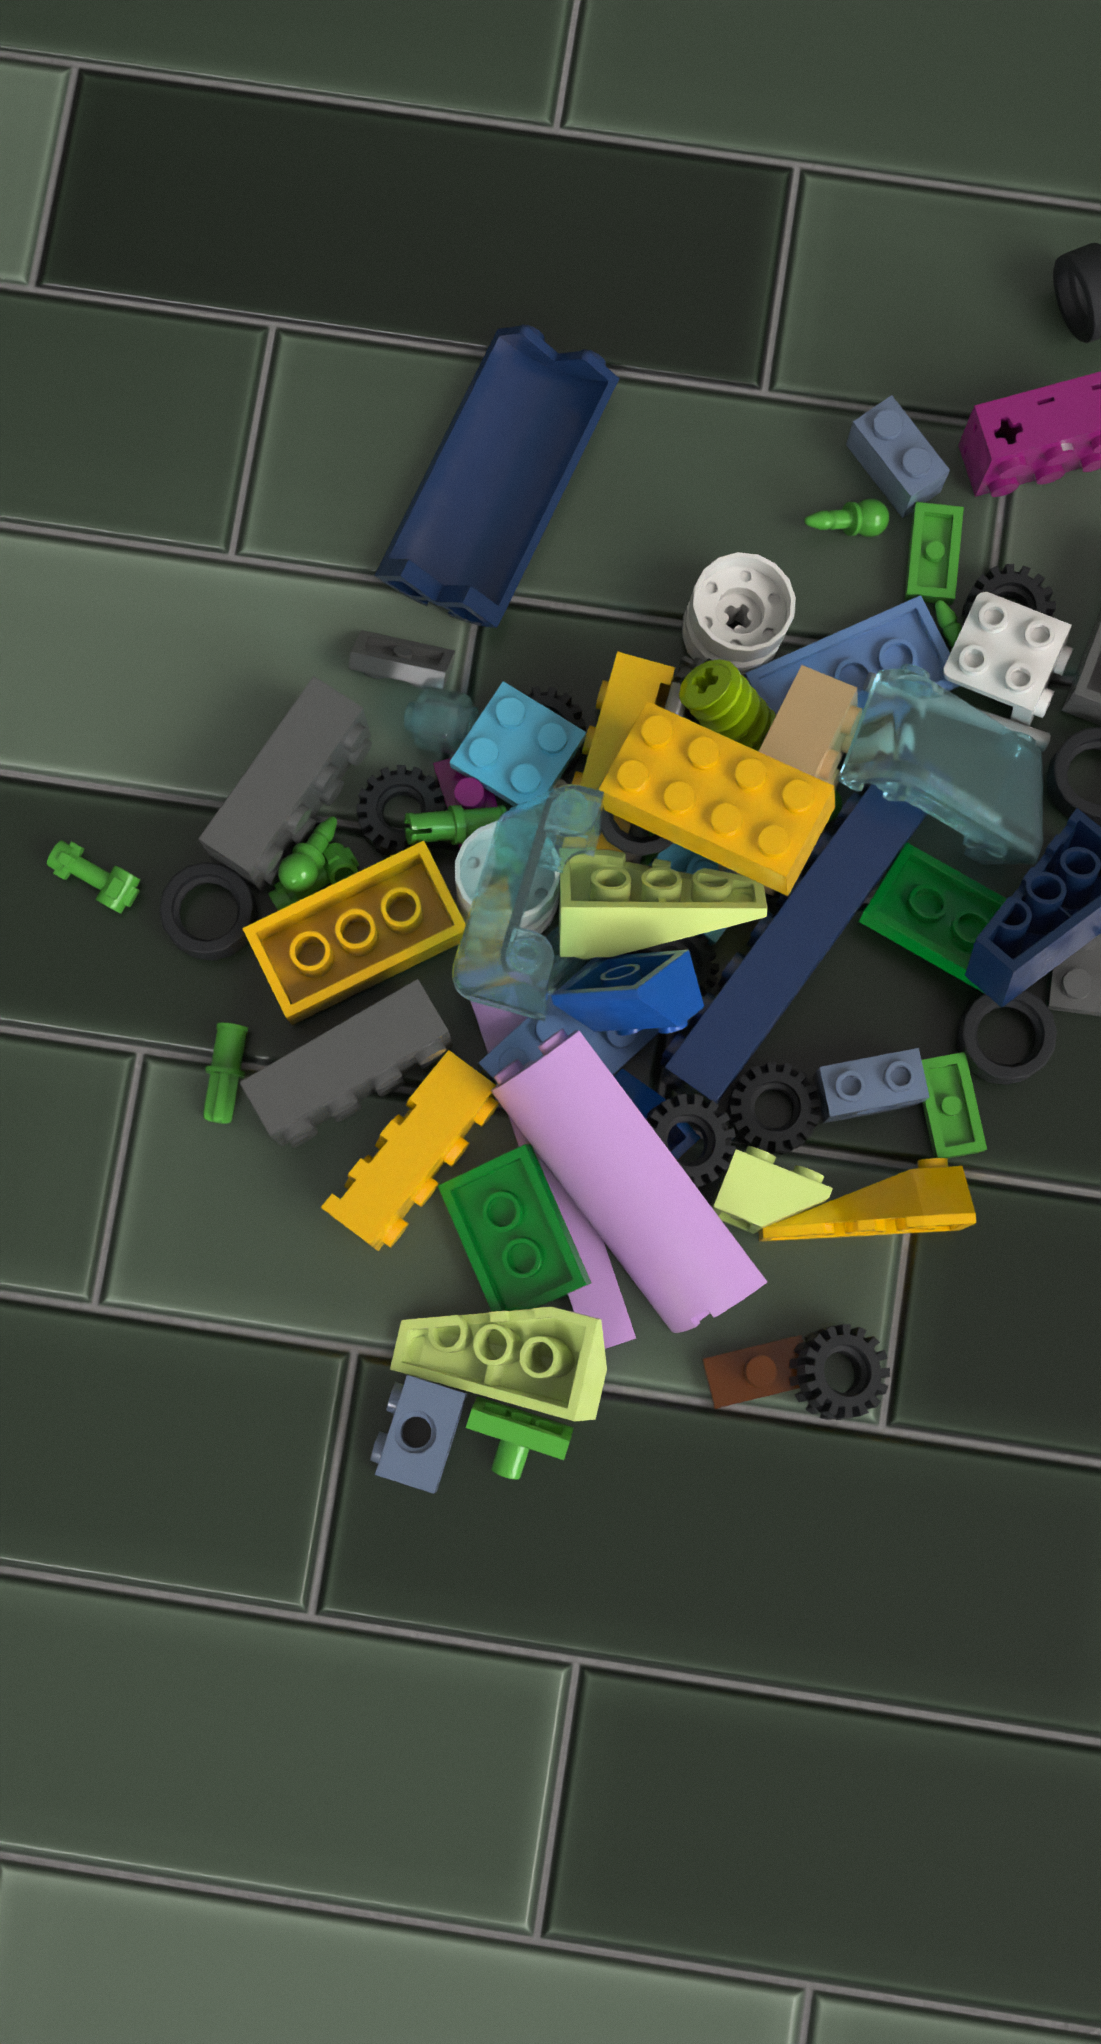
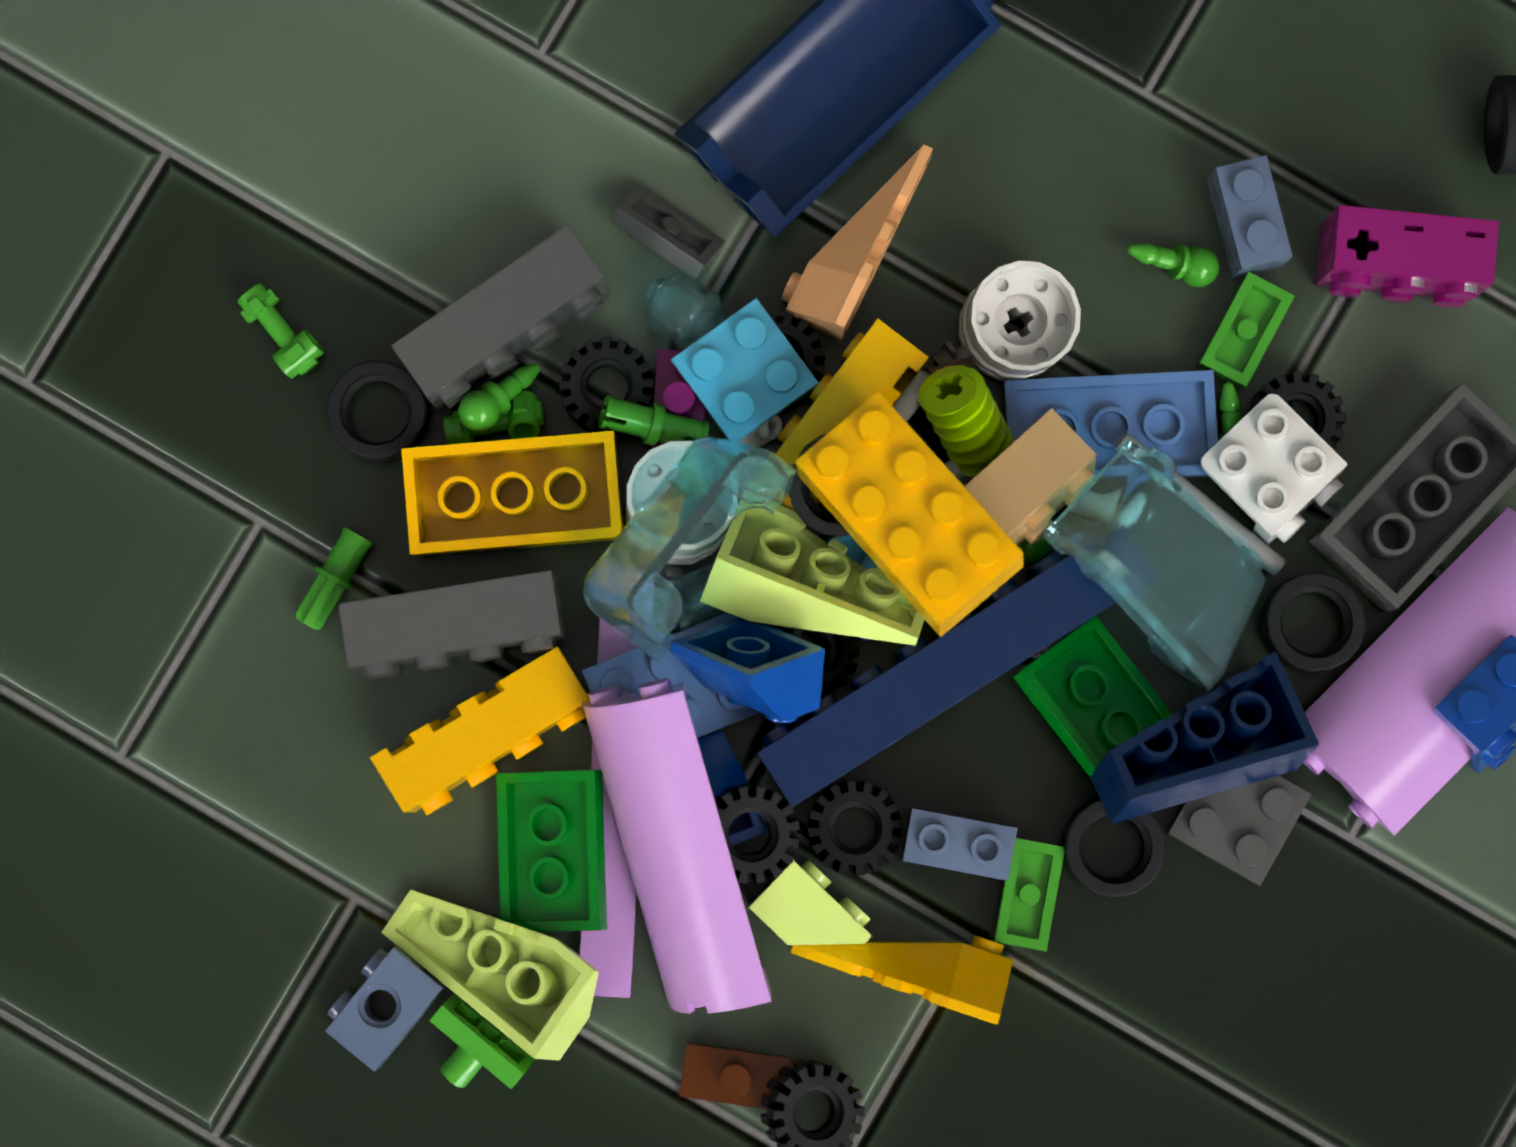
camera: 20 degrees right, 5 degrees up
none -> light nougat wedge [781,145,933,343]

